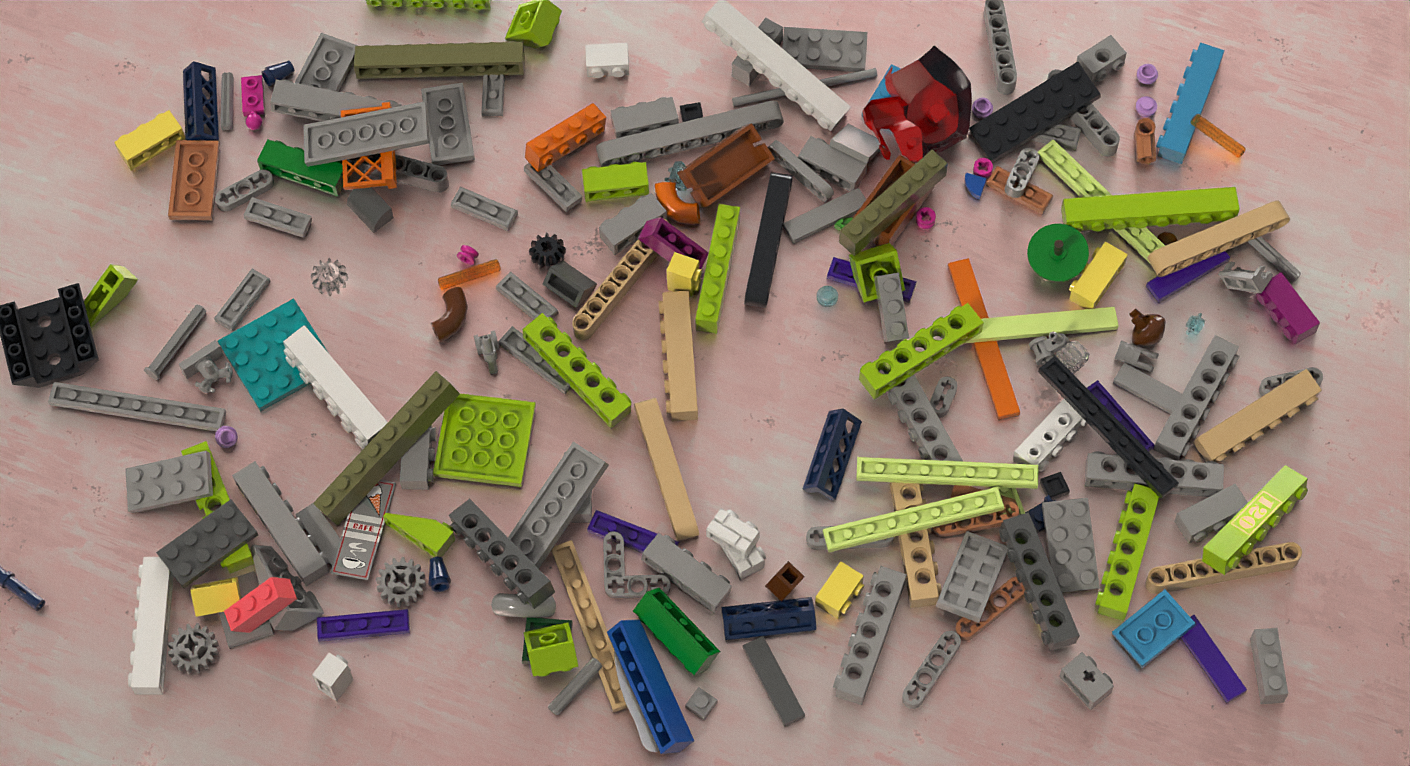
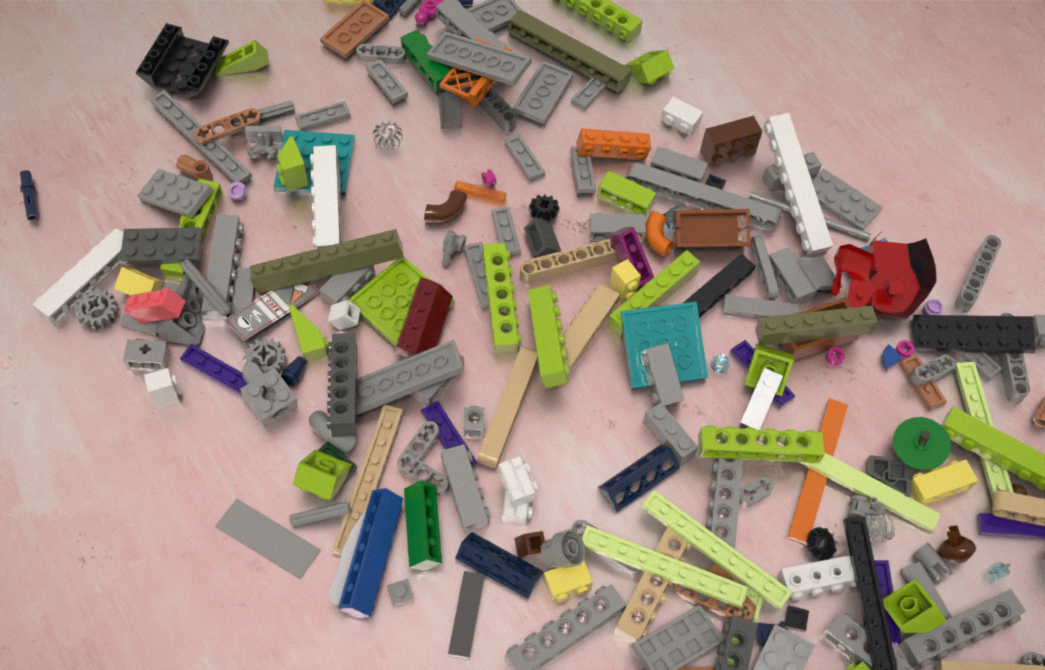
camera: 30 degrees right, 5 degrees down
none -> light grey brick [123,338,171,371]
none -> nougat piece [176,155,213,181]
none -> light grey axle [180,259,231,316]
none -> nougat beam [194,108,260,145]
none -> light grey sticker [215,498,321,579]
none -> light grey brick [240,363,298,427]
none -> lime slope [276,136,308,192]
none -> white brick [328,300,361,330]
none -> dark red slope [393,277,453,358]
none -> light grey brick [464,406,485,438]
none -> lime brick [528,284,571,388]
none -> light grey piece [540,529,585,568]
none -> teal plate [620,301,708,389]
none -> light grey brick [641,343,684,406]
none -> light grey brick [643,402,698,467]
none -> reddish brown brick [700,115,763,166]
none -> black gear [807,527,837,560]
none -> dark grey slope [866,455,911,497]
none -> lime slope [883,578,946,633]

